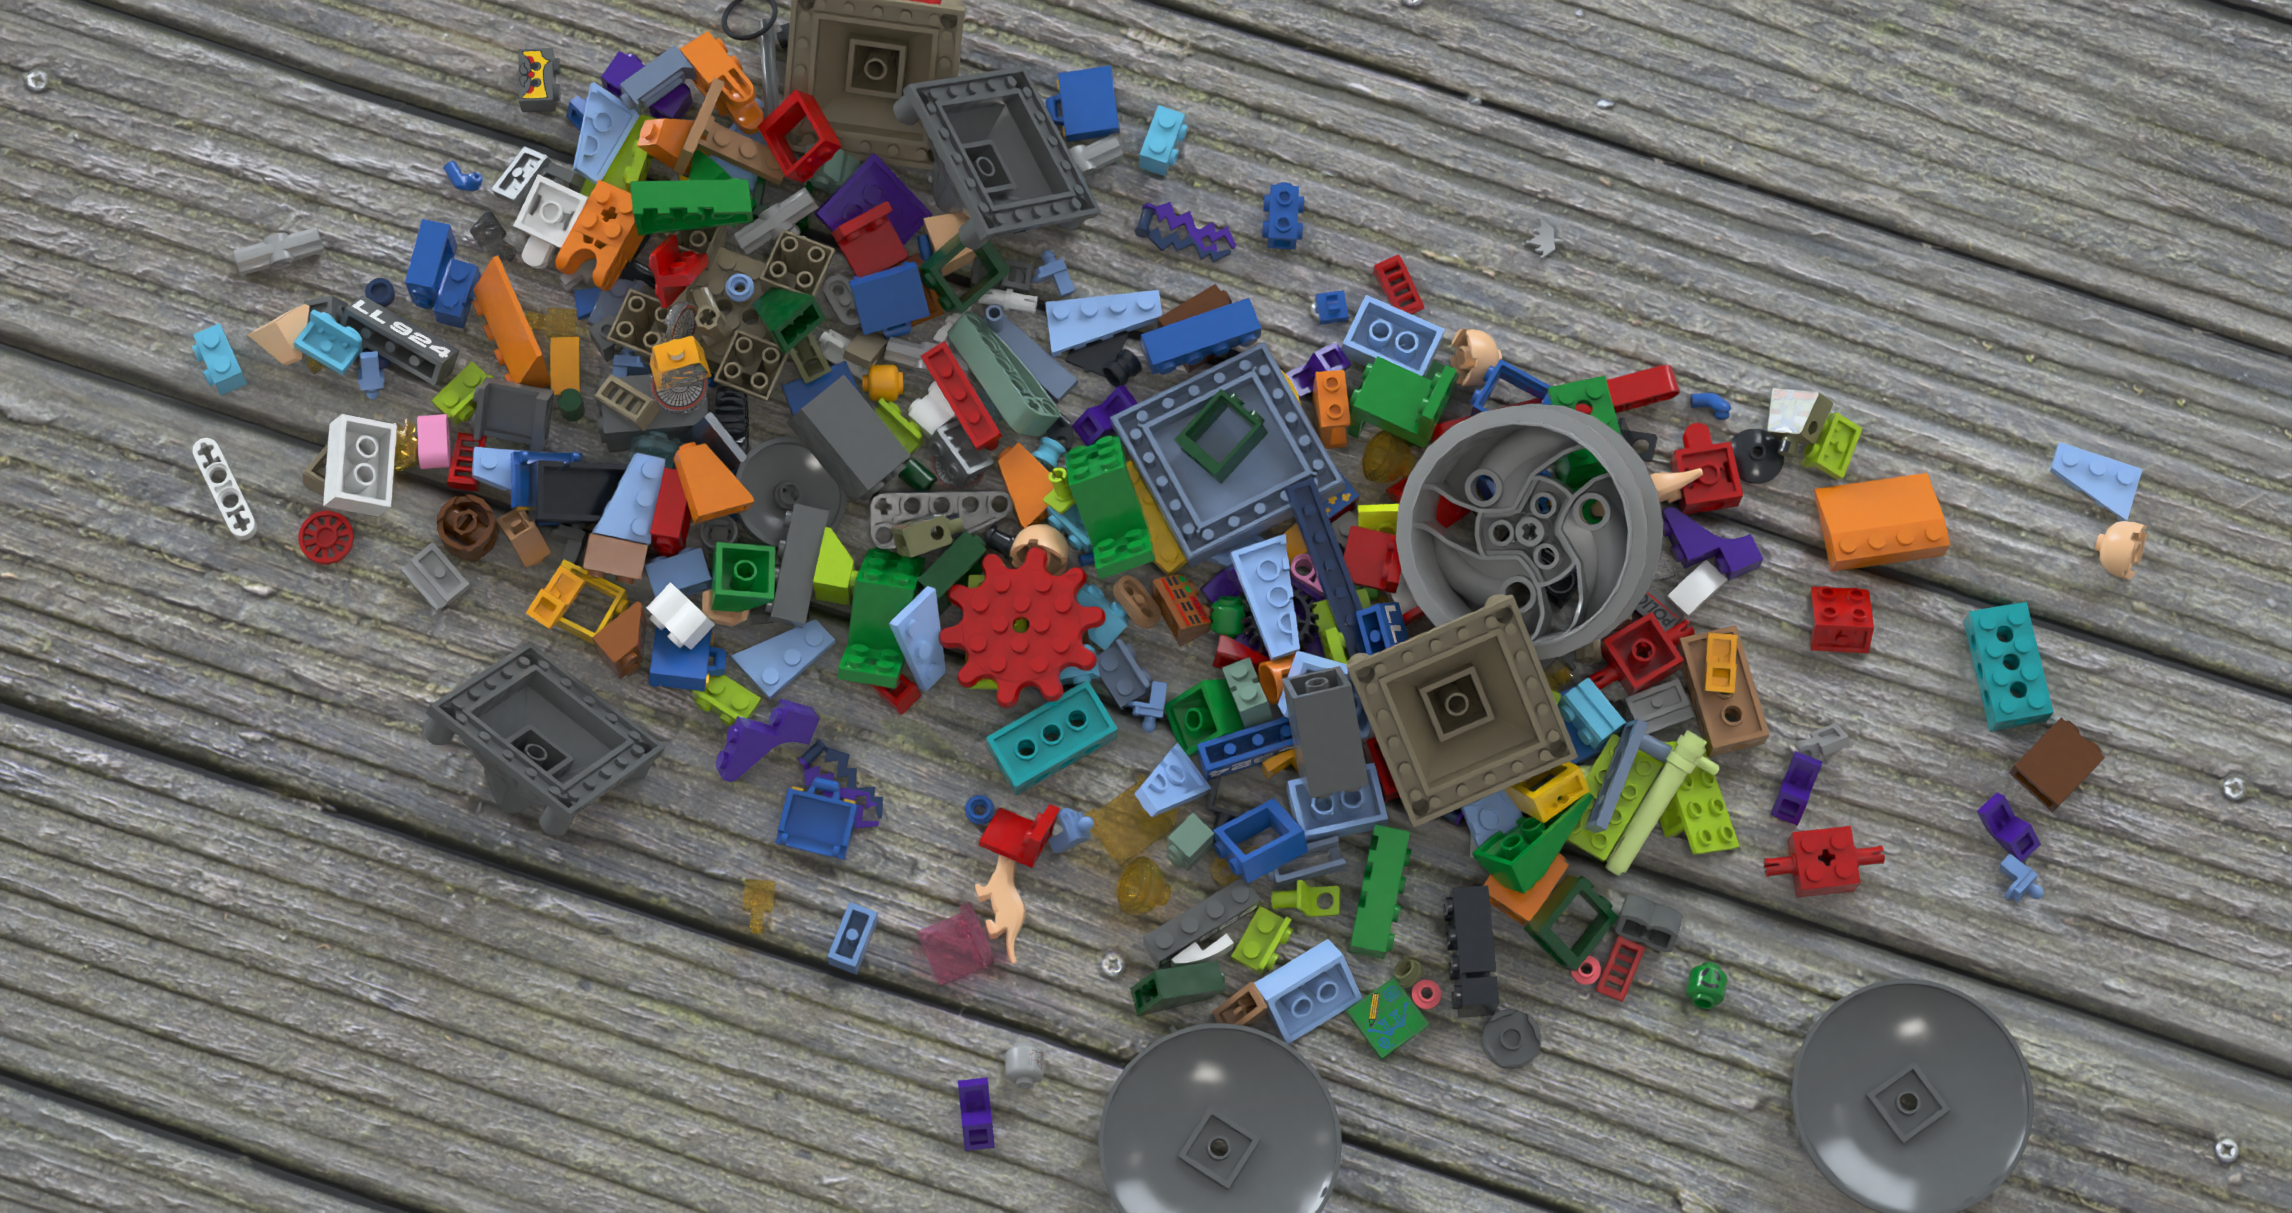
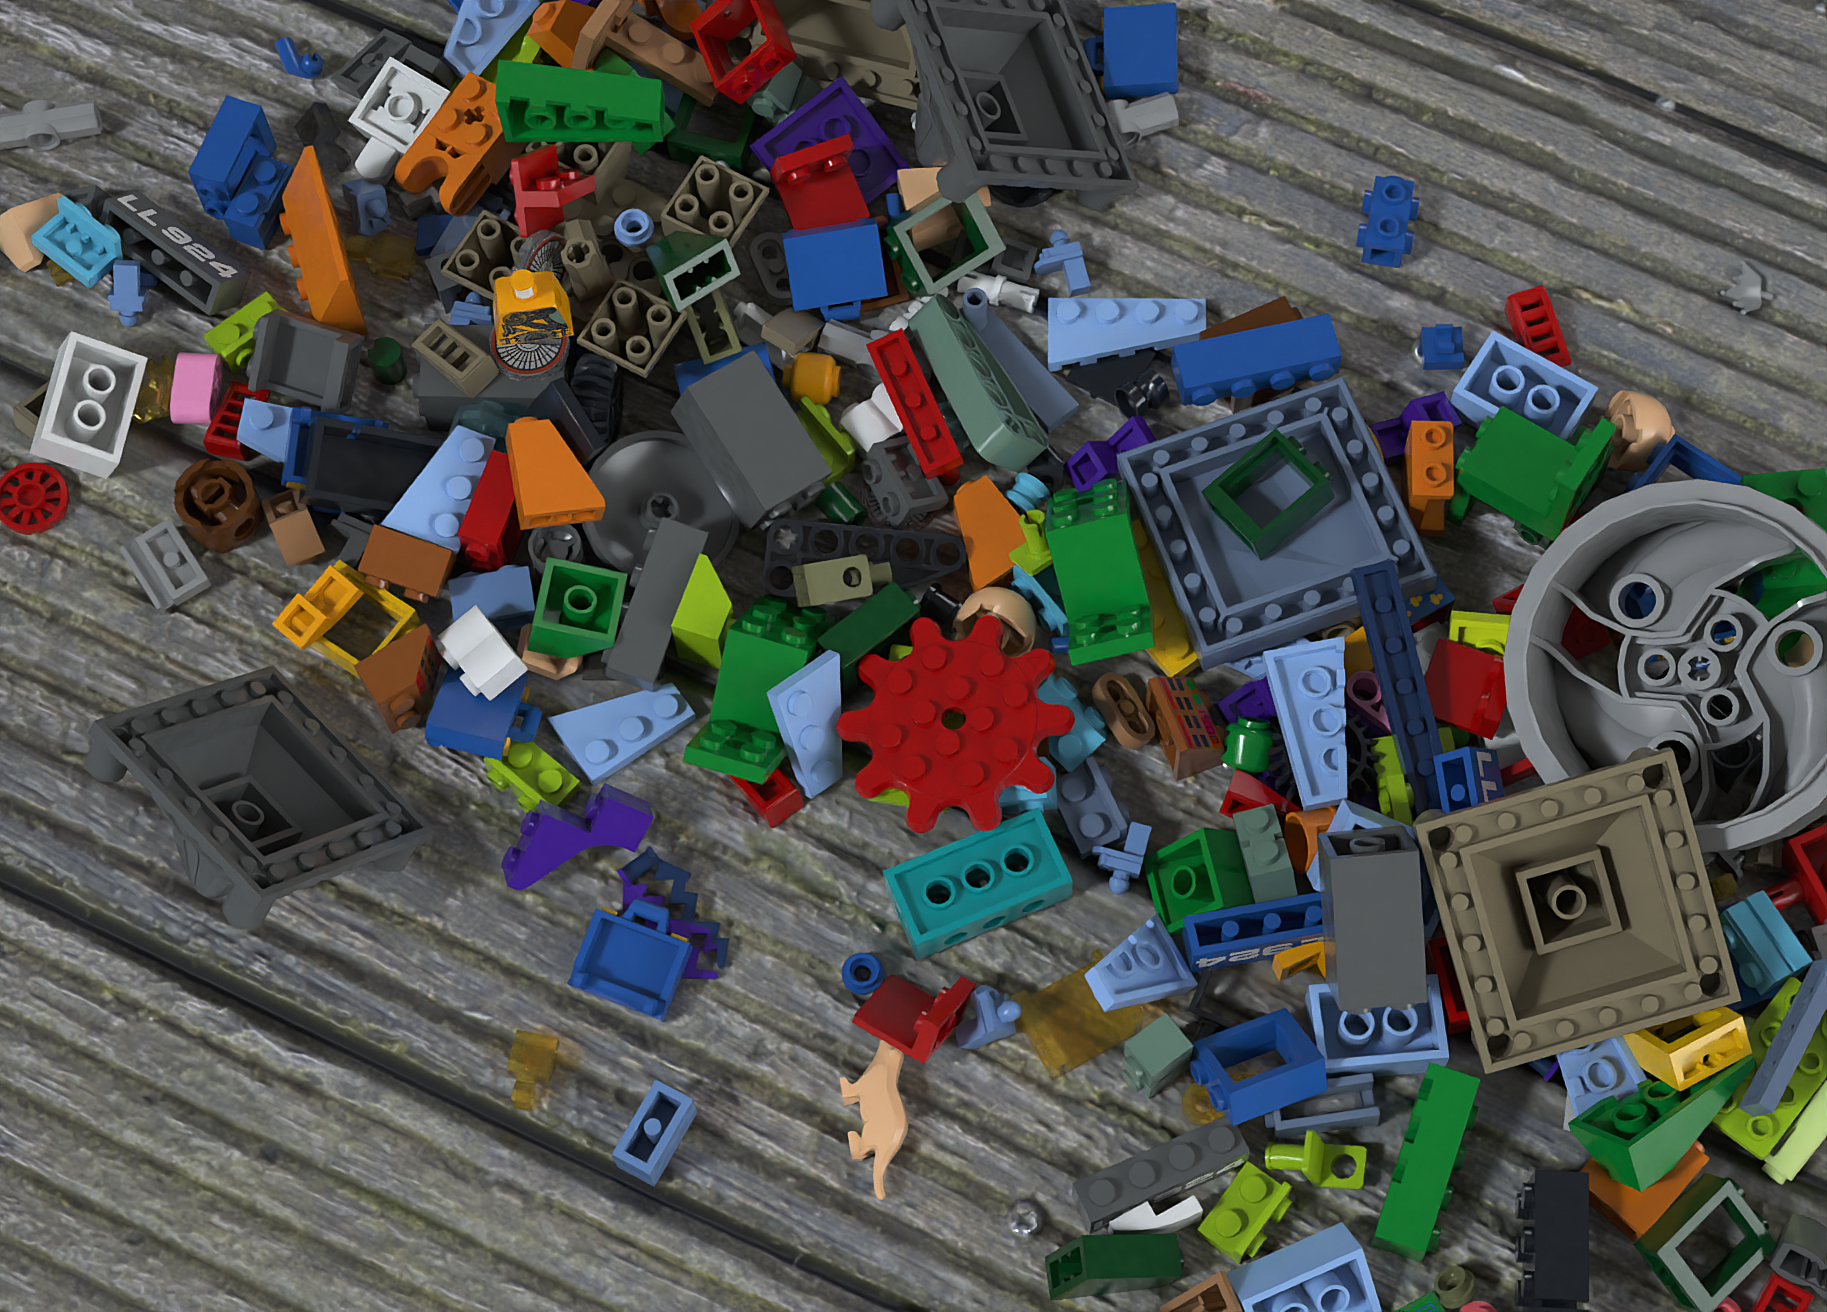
camera: 15 degrees right, 5 degrees down
dark blue tile [365,278,395,308] -> none
light orange slope [550,337,581,395] -> none
light grey piece [734,187,819,255] -> none
clear pink bracket [917,902,995,986] -> none
clear yellow piece [1116,856,1171,916] -> none
piece [1135,202,1236,263] -> none
medium azure brick [1139,105,1188,176] -> none
clear yellow piece [1362,430,1415,484] -> none
none -> medium blue piece [342,178,392,235]

